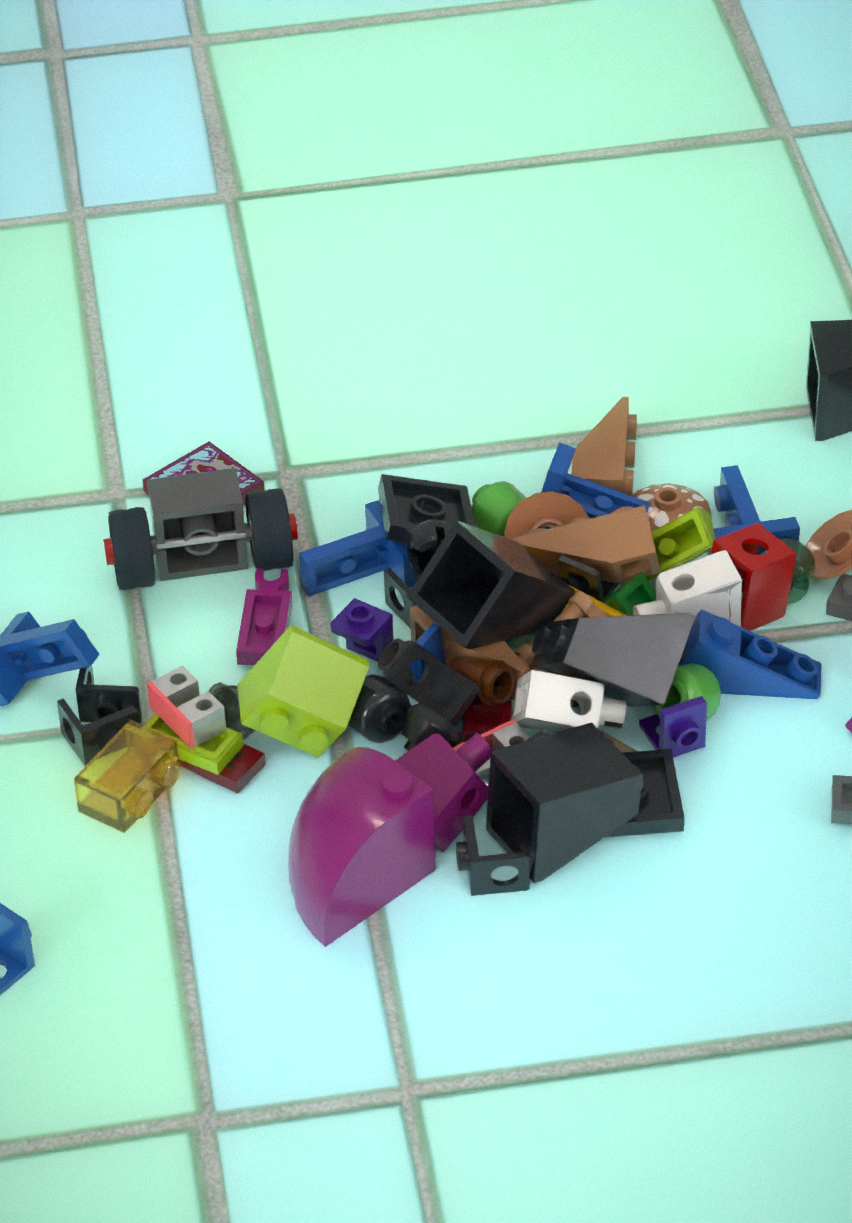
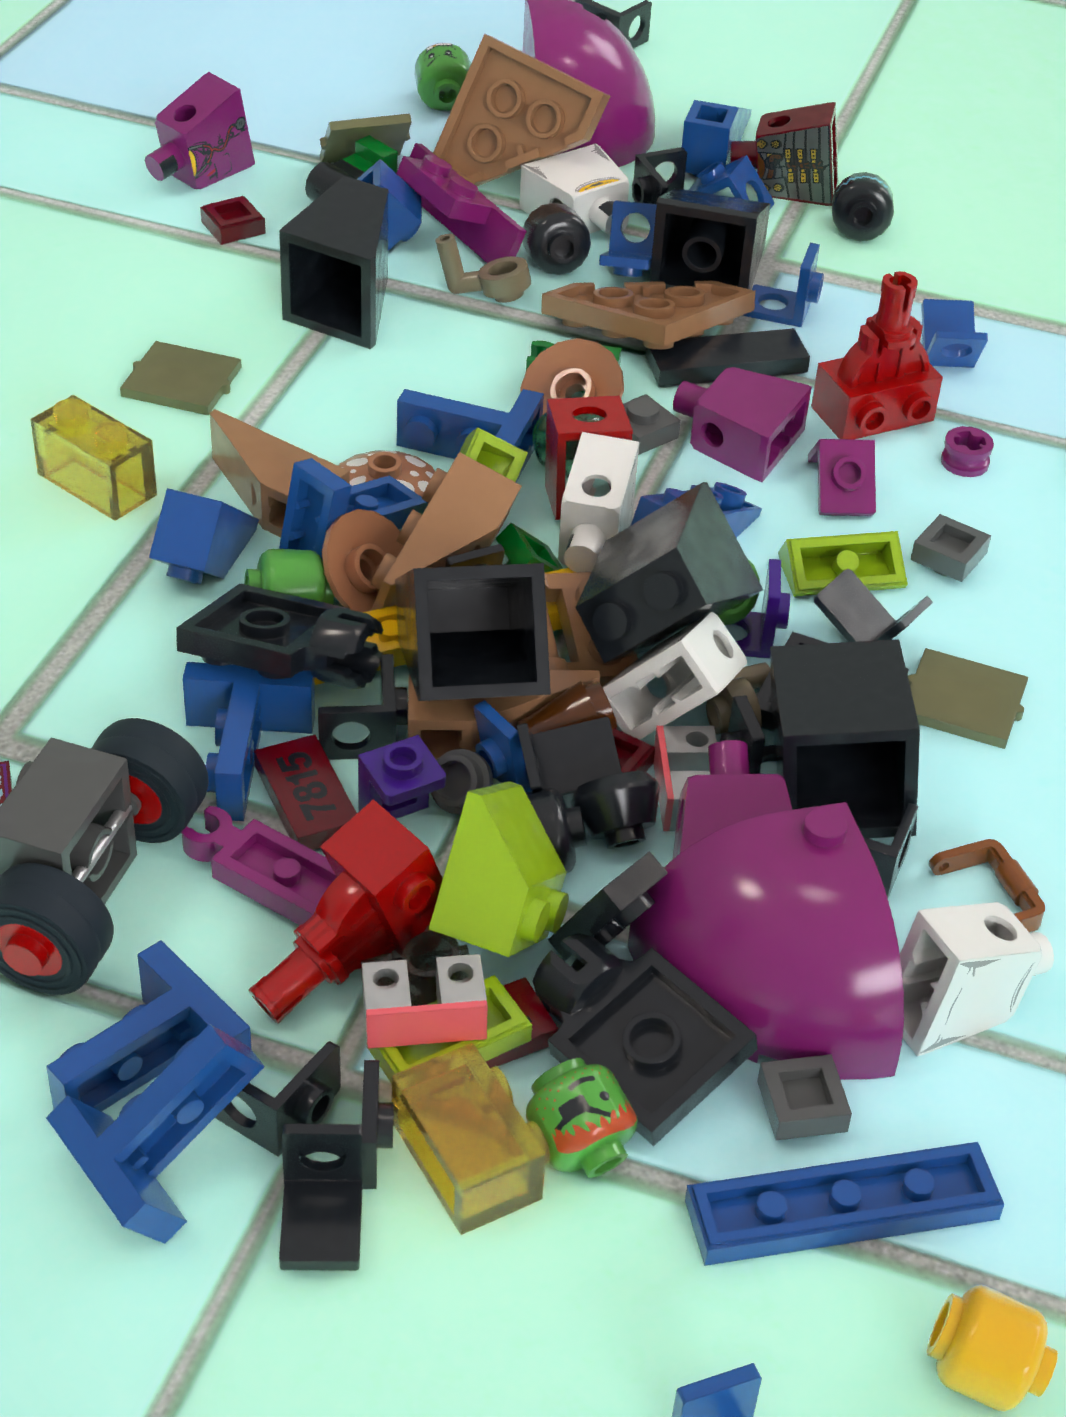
camera: 65 degrees left, 0 degrees up
none -> clear yellow brick [30,395,157,521]
none -> blue bracket [46,940,252,1111]
none -> olive piece [120,341,242,415]
none -> blue slope [149,488,259,585]
none -> red brick [248,799,446,1024]
none -> dark red tile [254,734,357,850]
none -> black bracket [279,1124,363,1271]
none -> bright green head [526,1058,638,1178]
none -> black plate [532,933,758,1147]
none -> black plate [548,851,668,961]
none -> blue tile [685,1142,1005,1266]
none -> dark grey plate [757,1054,852,1141]
none -> lime slope [778,531,908,597]
none -> bracket [813,569,933,642]
none -> white torso [900,902,1054,1057]
none -> olive piece [908,648,1029,749]
none -> yellow head [927,1285,1058,1412]
none -> dark orange piece [928,839,1046,933]

